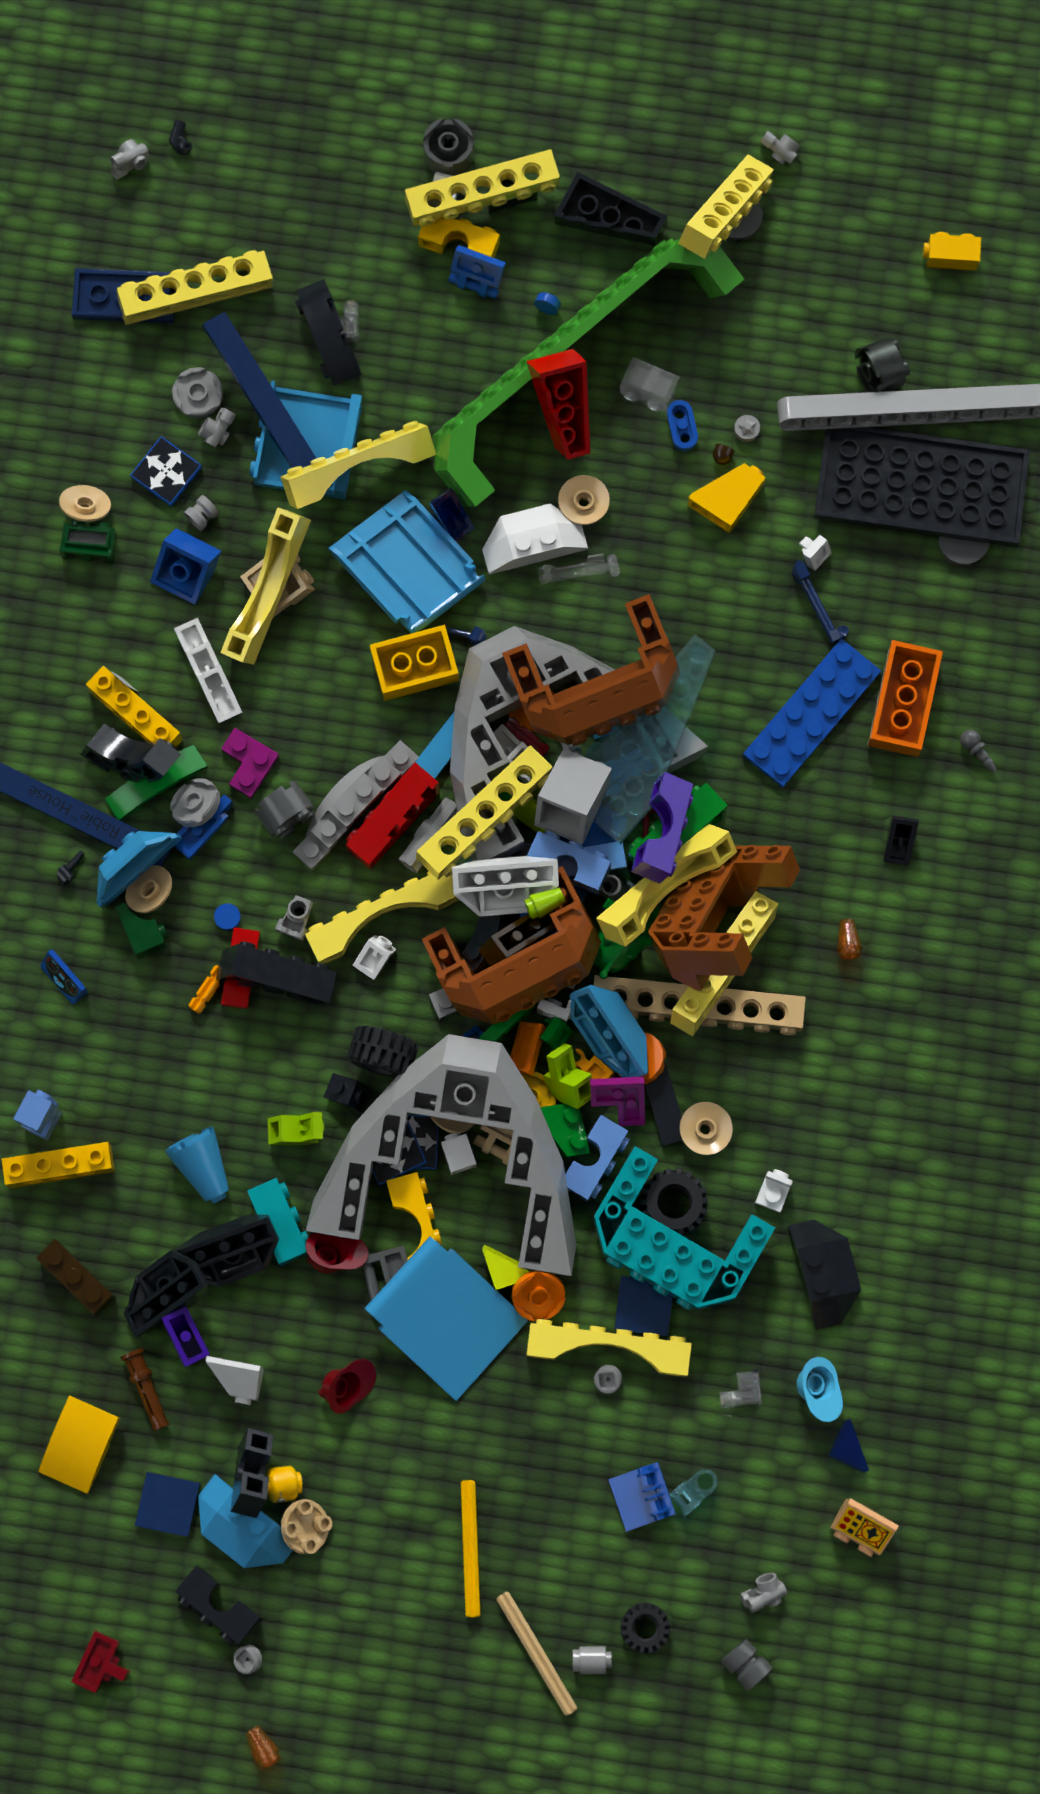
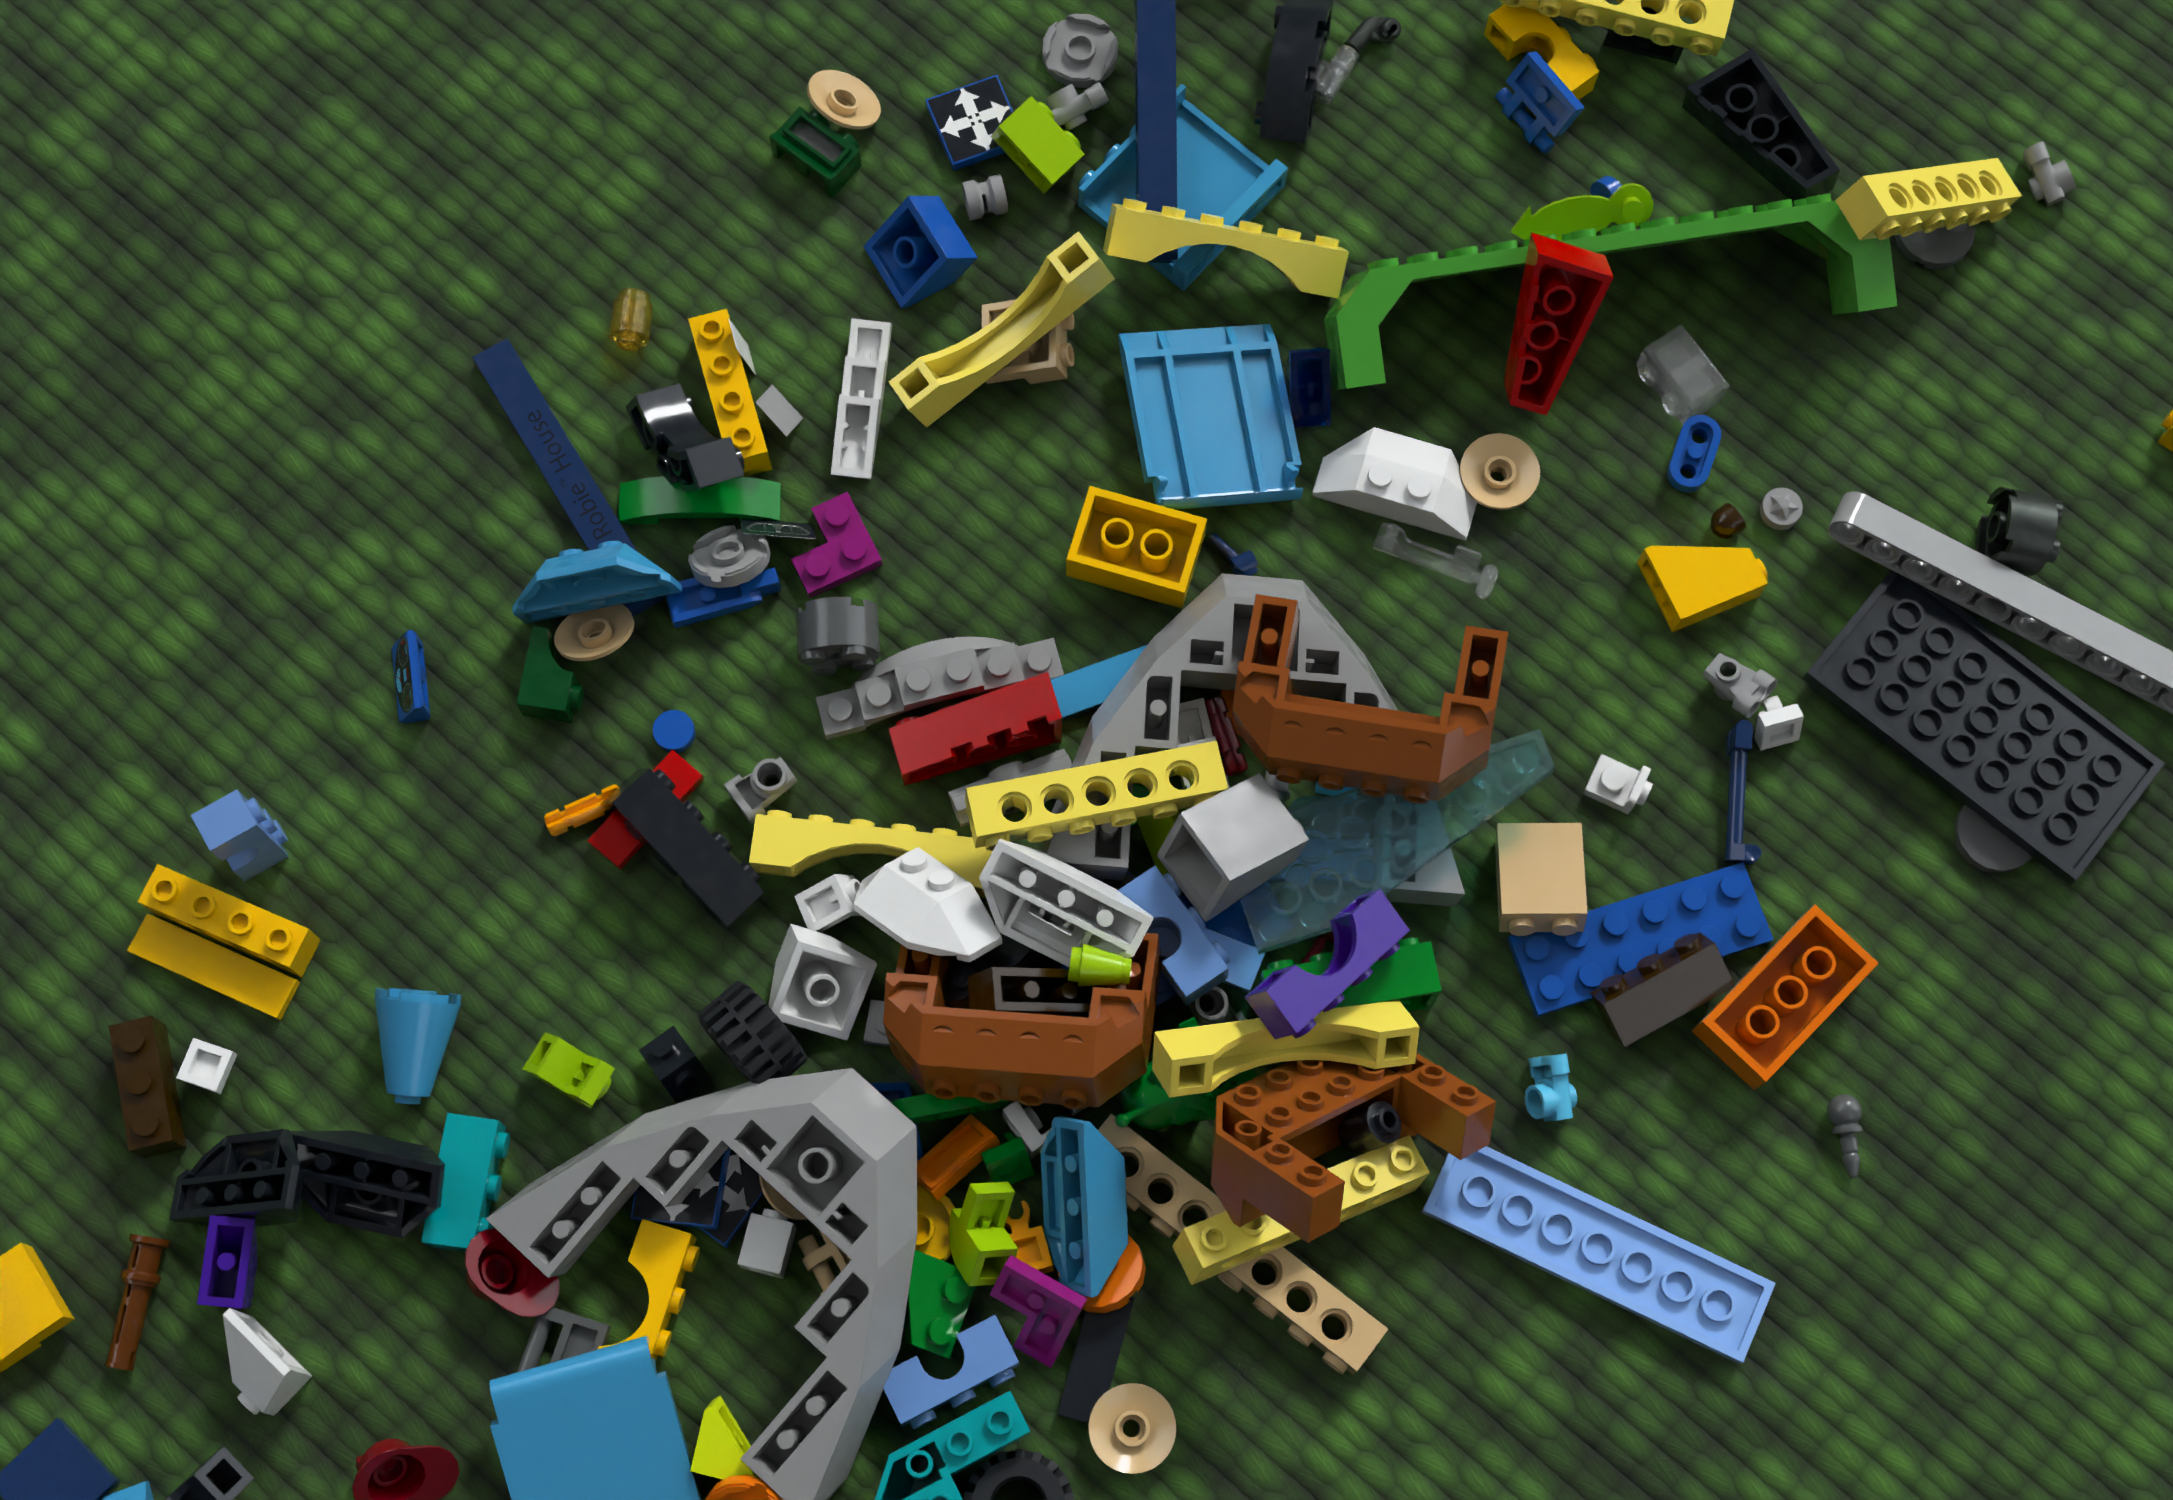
camera: 30 degrees right, 5 degrees down
black hand [57,850,85,885] -> none
clear orange cone [837,919,863,960] -> none
black slope [883,815,919,866] -> none
none -> yellow tile [127,913,300,1021]
none -> white tile [176,1038,237,1095]
none -> clear yellow brick [609,288,653,351]
none -> black sticker [740,518,816,539]
none -> light grey sticker [755,384,803,437]
none -> white slope [768,924,877,1040]
none -> white wedge [853,847,1003,962]
none -> lime brick [991,96,1085,194]
none -> white sticker [1028,904,1075,936]
none -> black brick [1338,1101,1401,1154]
none -> pearl dark grey arm [1344,17,1401,56]
none -> light blue plate [1421,1146,1776,1364]
none -> tan brick [1495,823,1588,936]
none -> lime brick [1511,183,1653,241]
none -> medium azure plate [1525,1053,1577,1122]
none -> white bracket [1583,754,1653,814]
none -> dark brown brick [1590,932,1735,1047]
none -> light grey plate [1703,653,1778,718]

